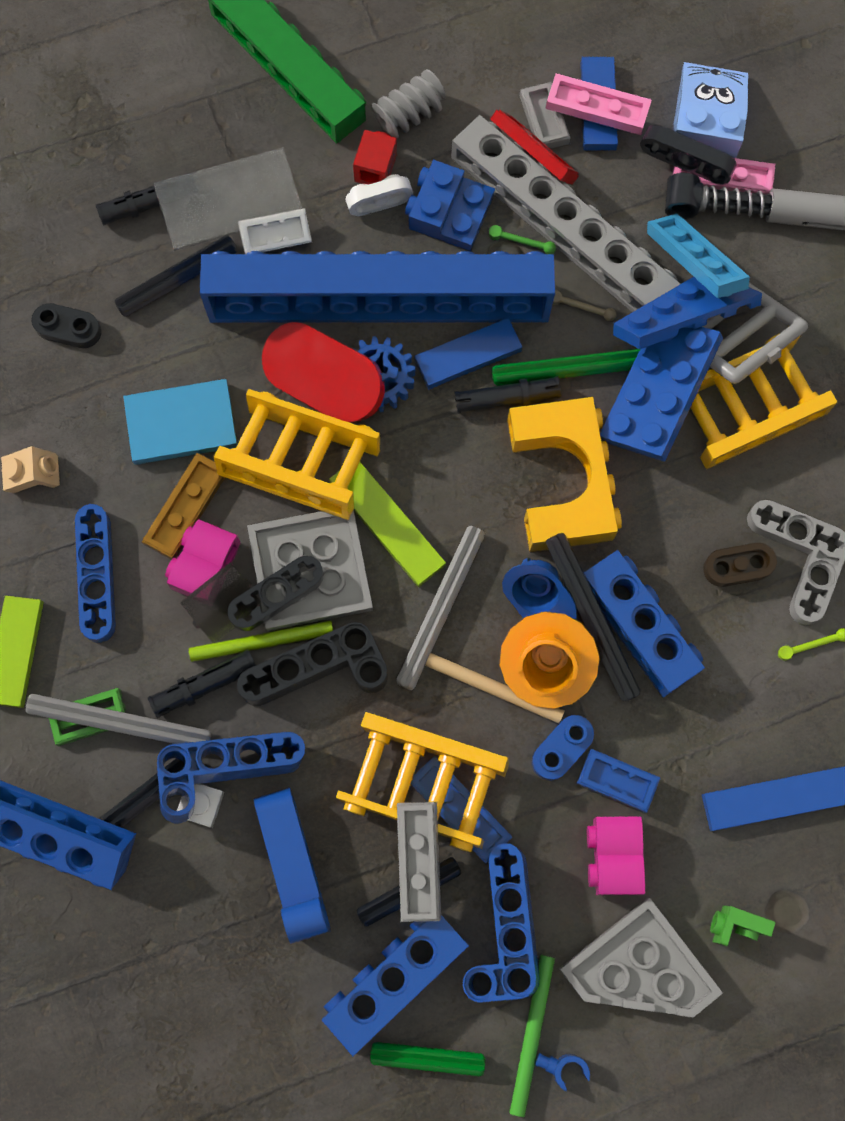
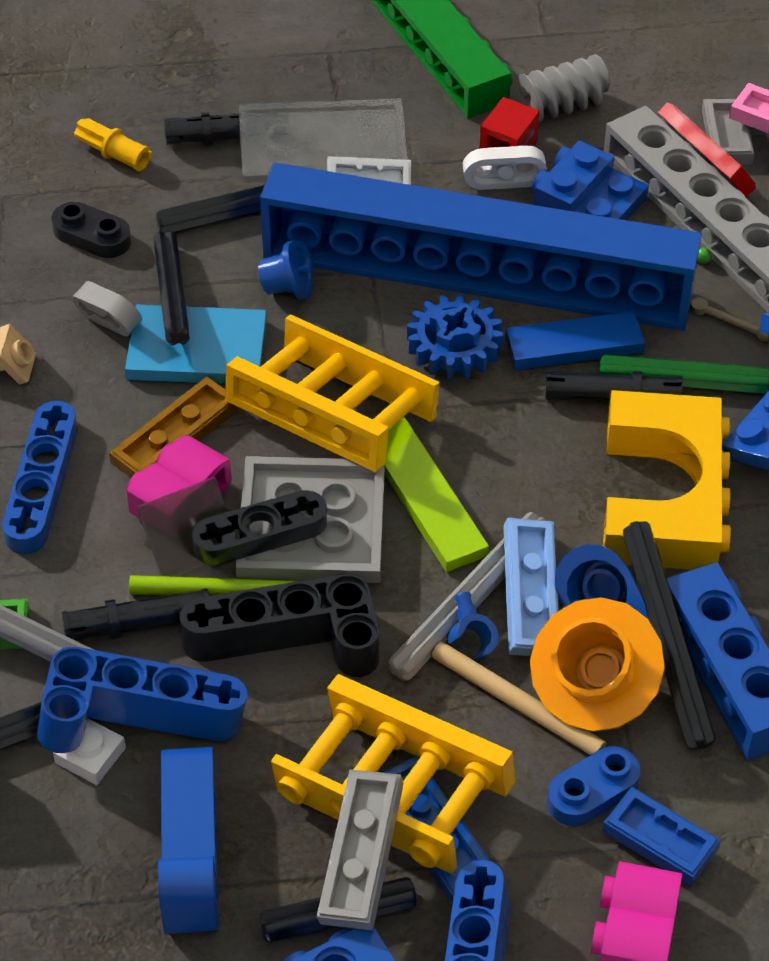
camera: 15 degrees right, 25 degrees down
red tile [262,322,385,423] -> none
none -> light grey beam [71,281,143,336]
none -> yellow axle [74,118,152,172]
none -> black axle [154,230,190,346]
none -> blue piece [259,240,314,301]
none -> blue piece [448,592,498,662]
none -> light blue tile [503,518,558,656]

